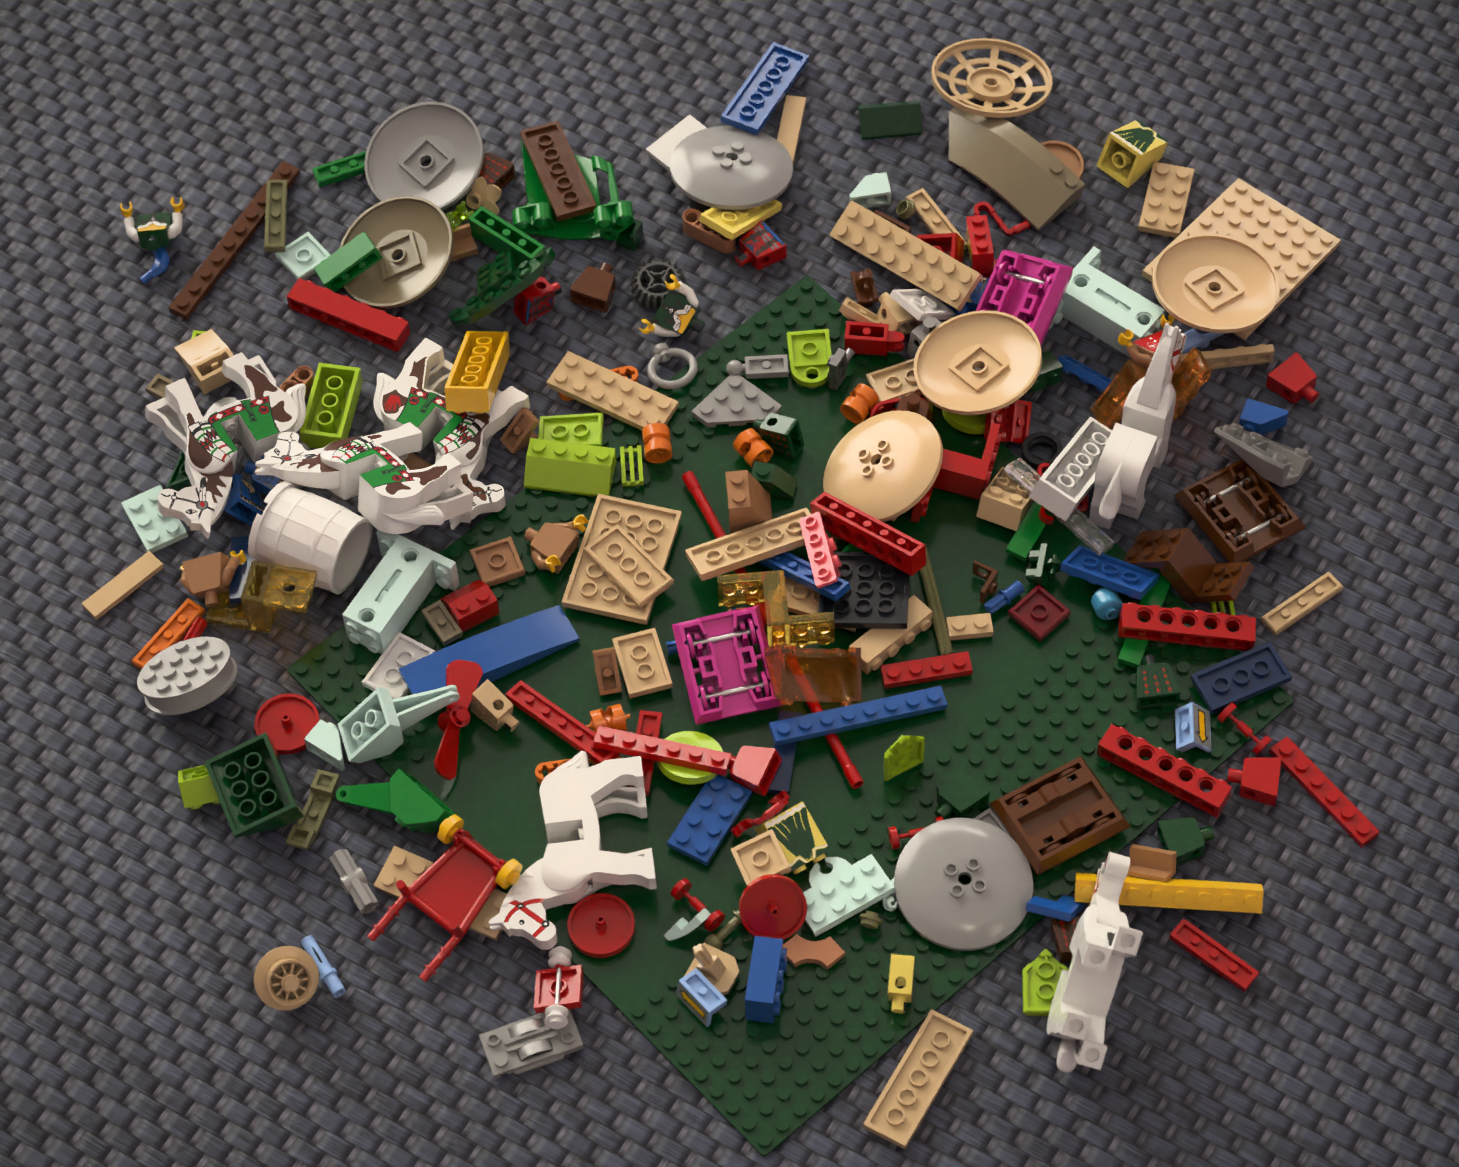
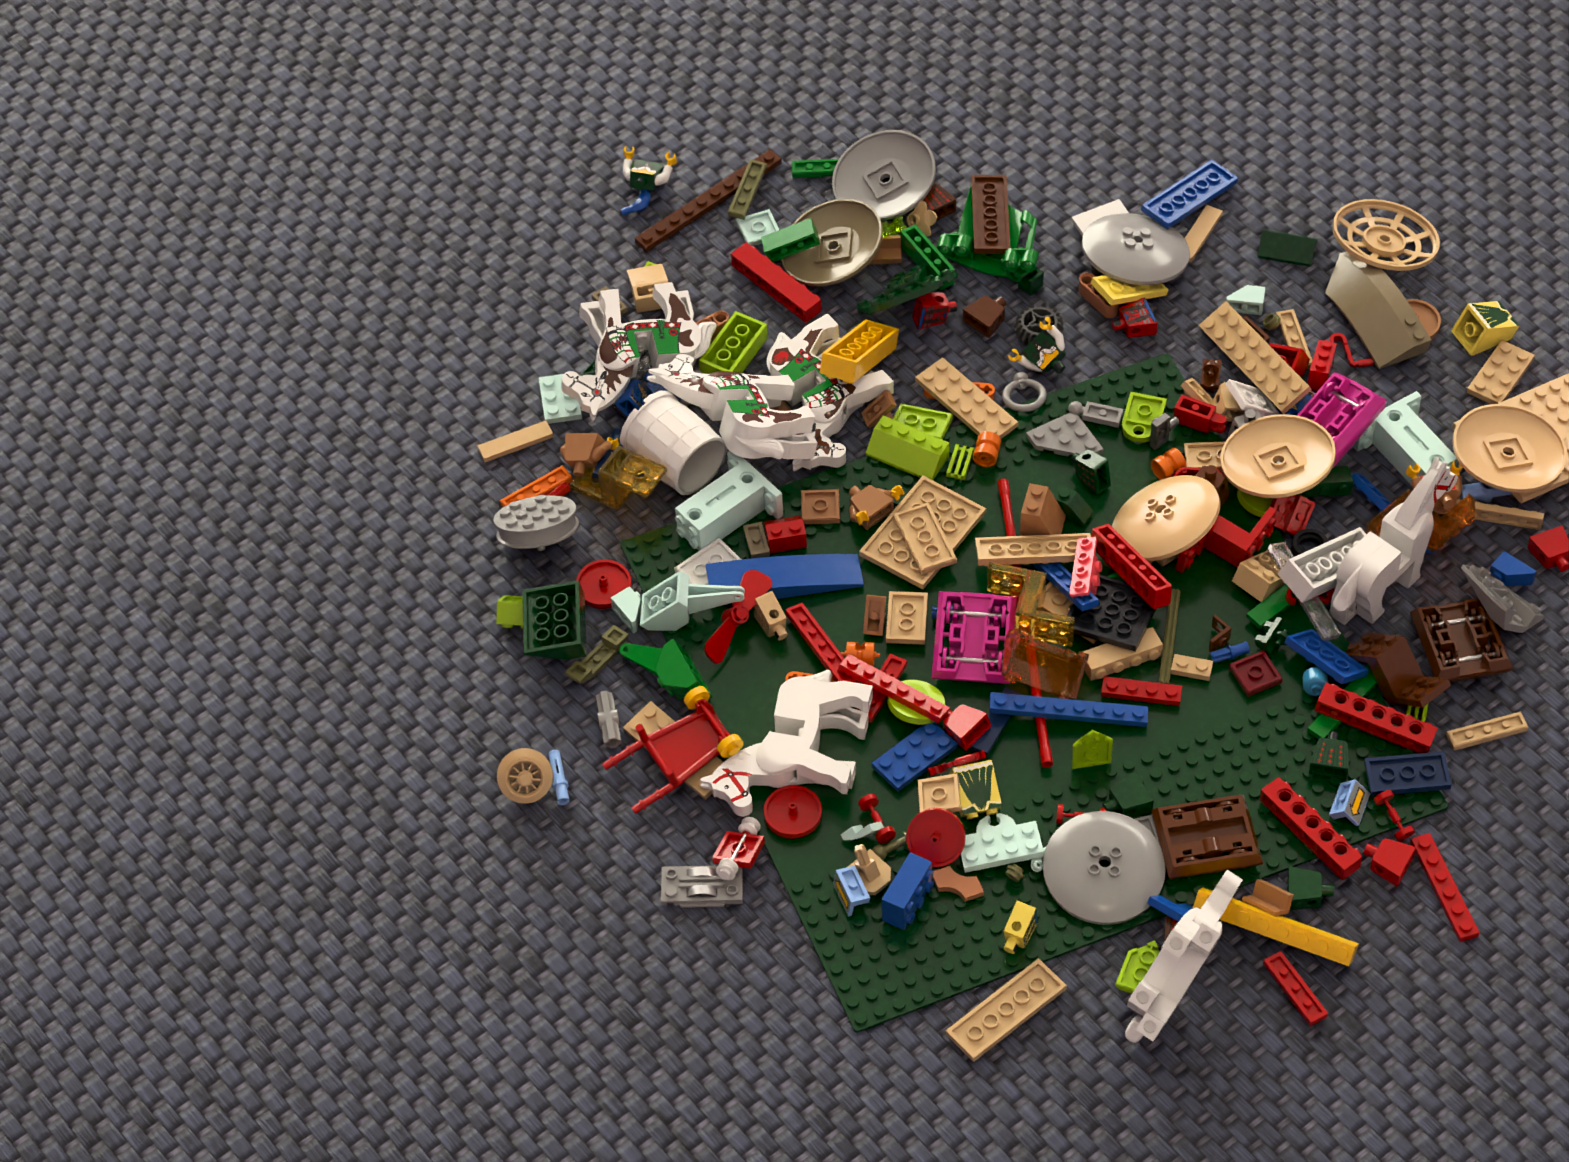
camera: 20 degrees right, 5 degrees down
orange wheel [733,428,773,469] -> none

